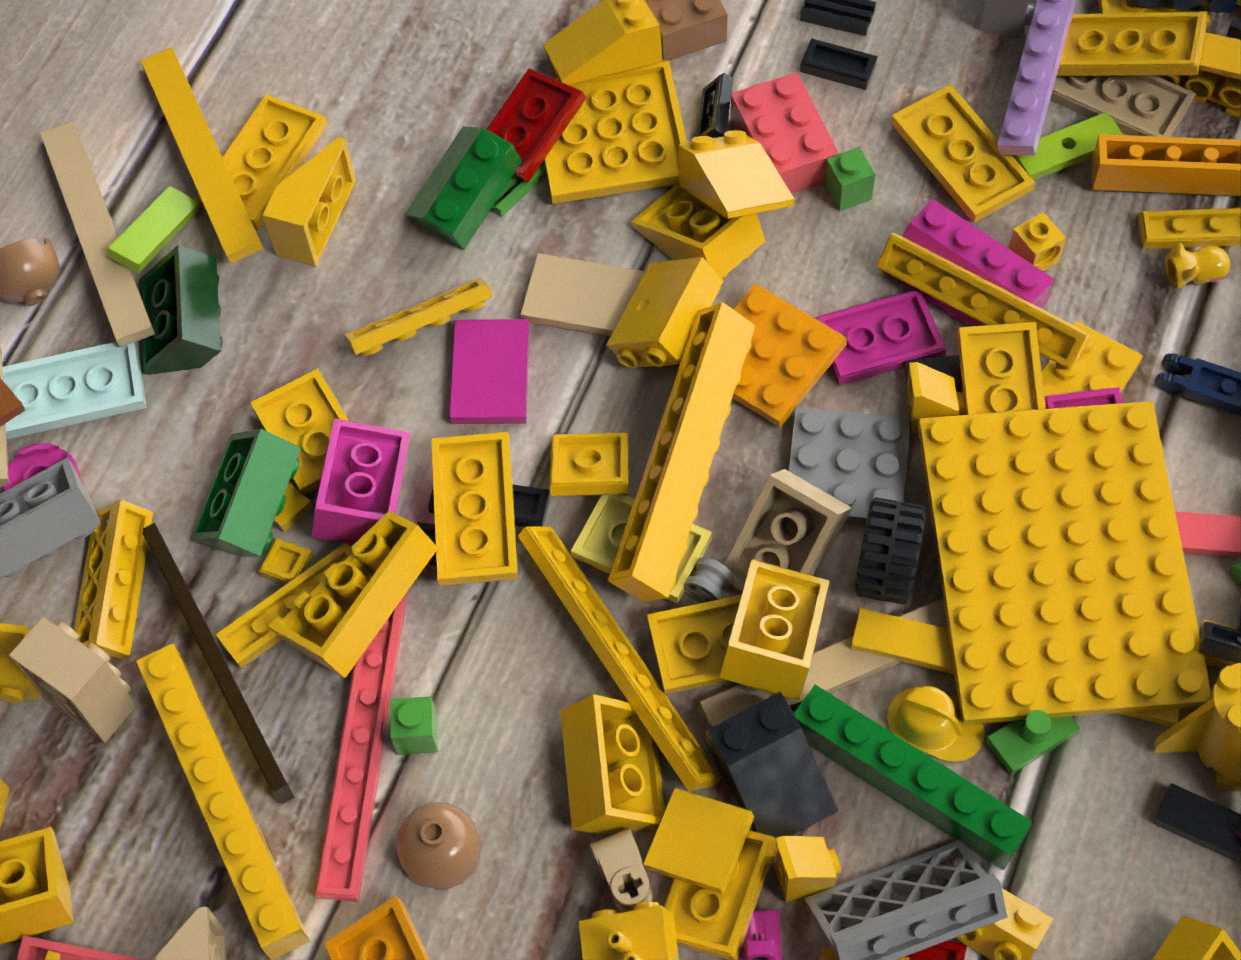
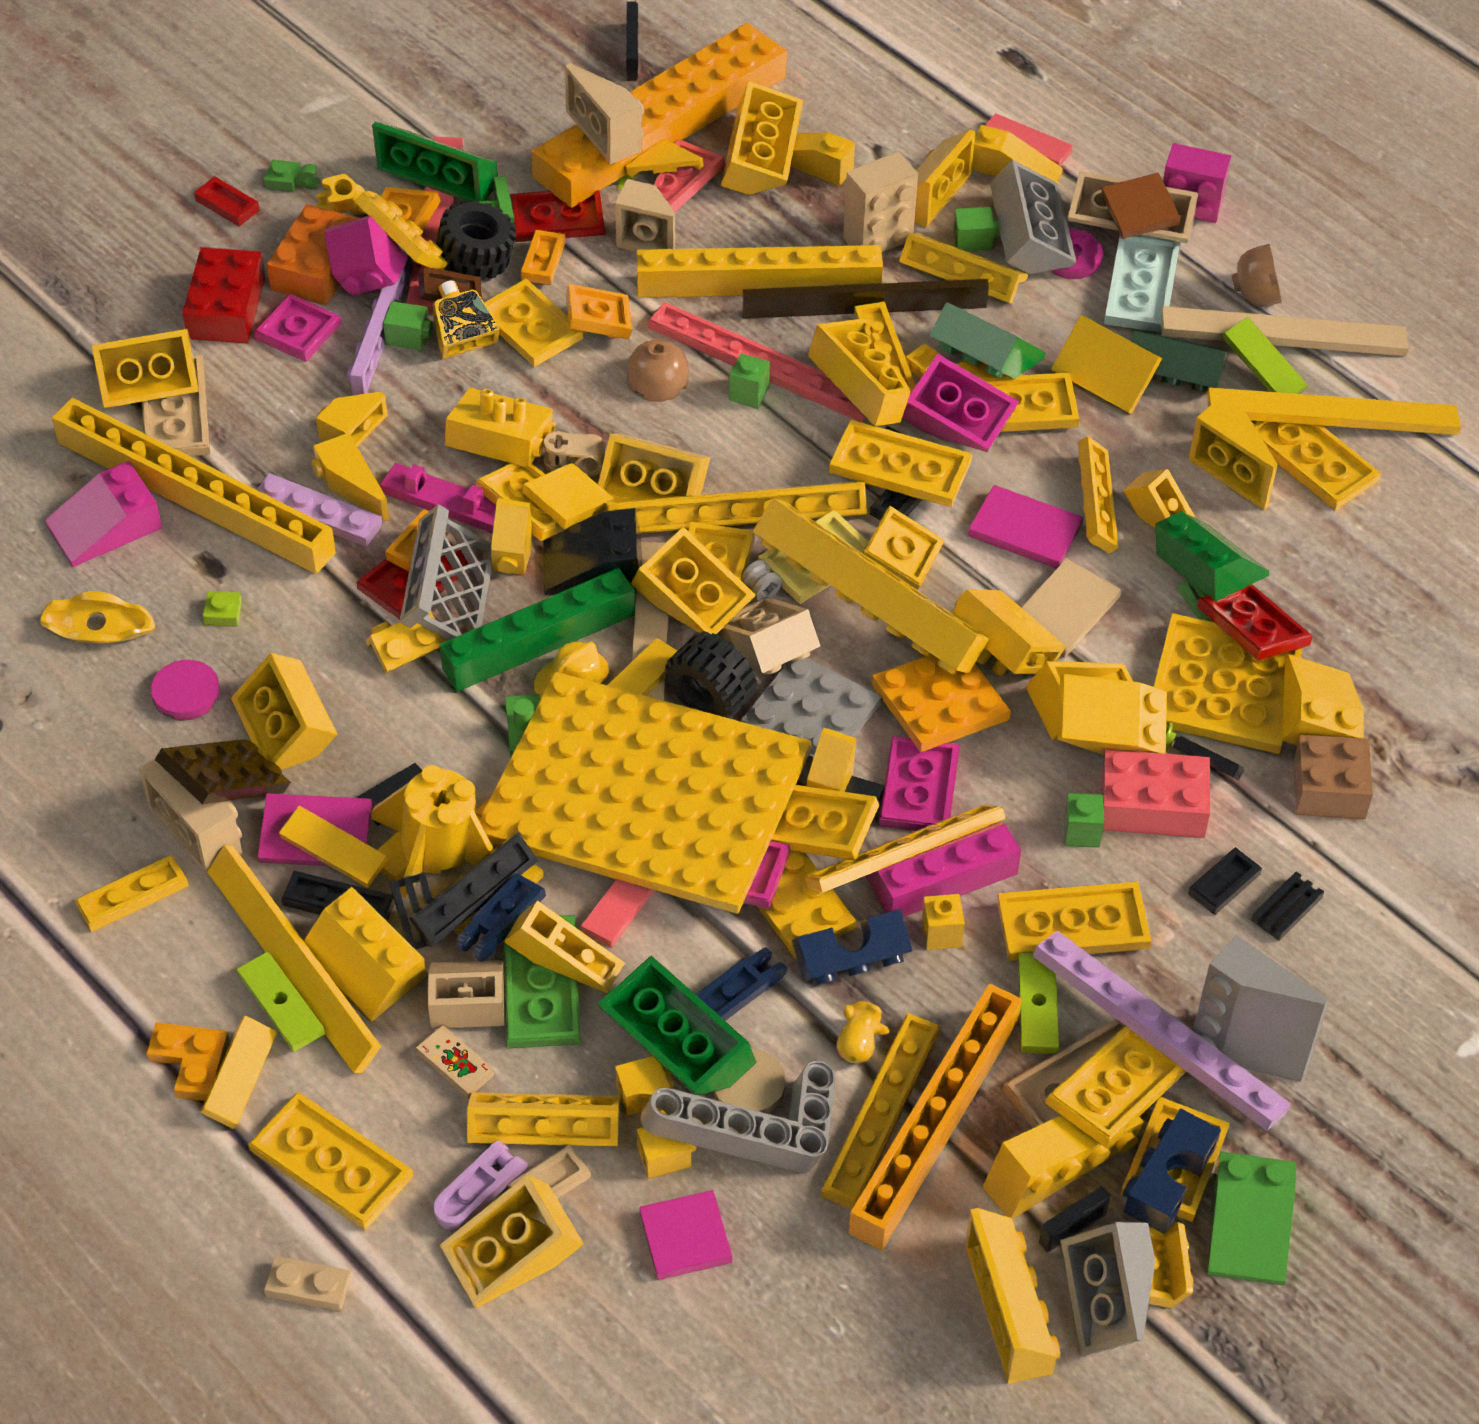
camera: 110 degrees right, 10 degrees down
none -> dark blue arch [792,909,913,986]
none -> bright green brick [953,207,999,251]
none -> yellow tile [1051,315,1162,414]
none -> yellow slope [1123,468,1196,528]

